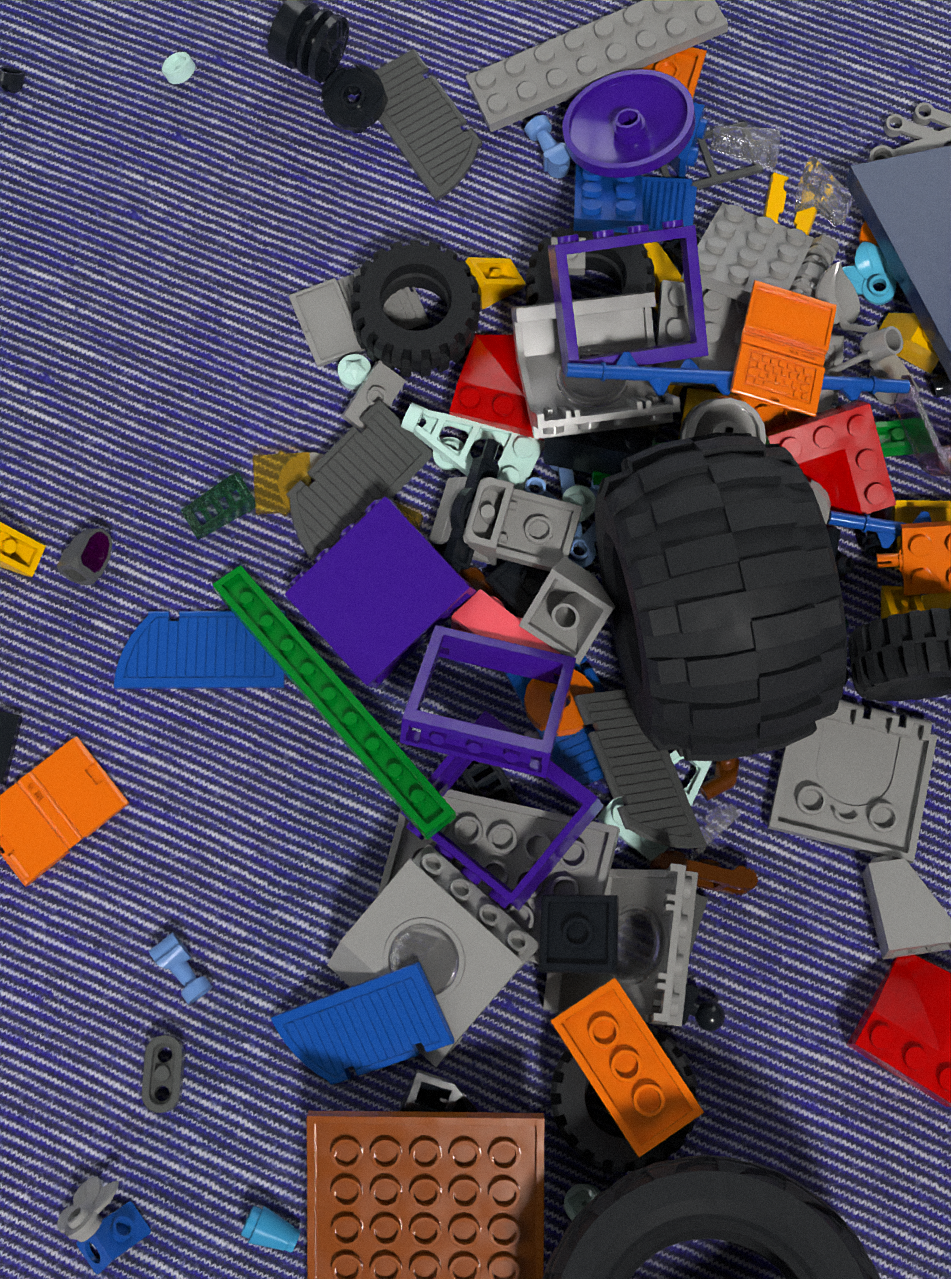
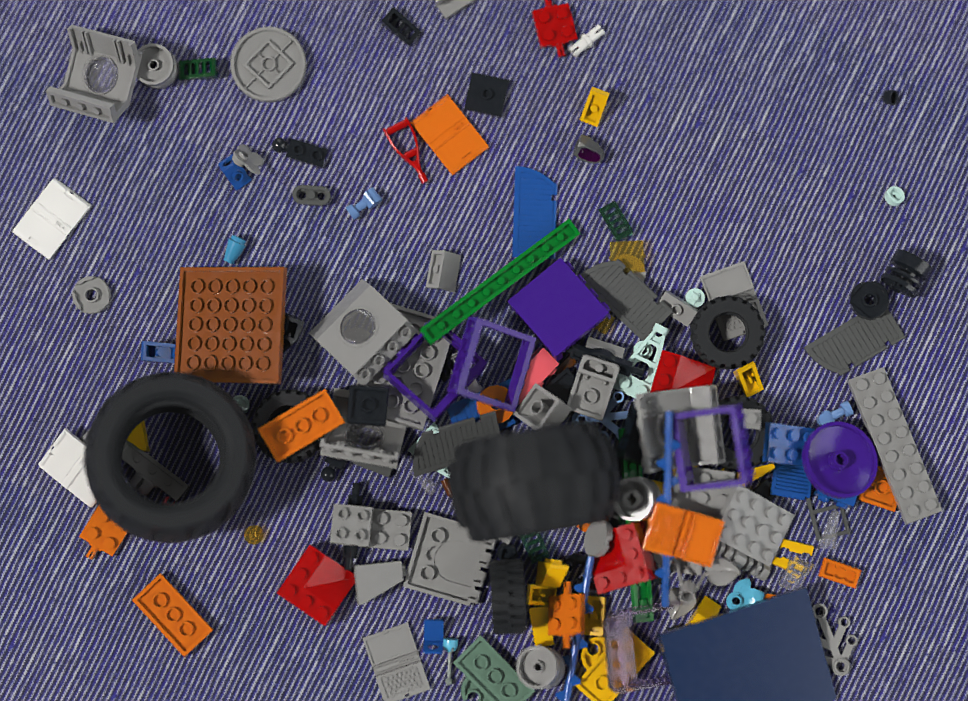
camera: 90 degrees right, 10 degrees up
blue piece [271,961,455,1085] -> none
light aqua tile [561,485,596,522] -> none
reddish brown hinge [650,851,759,896] -> none
none -> clear yellow tile [244,525,264,545]
none -> black plate [272,138,328,168]
none -> light grey piece [330,483,412,571]
none -> red piece [383,117,429,184]
none -> light grey panel [426,250,461,292]
none -> yellow slope [535,558,568,588]
none -> orange plate [818,557,862,589]

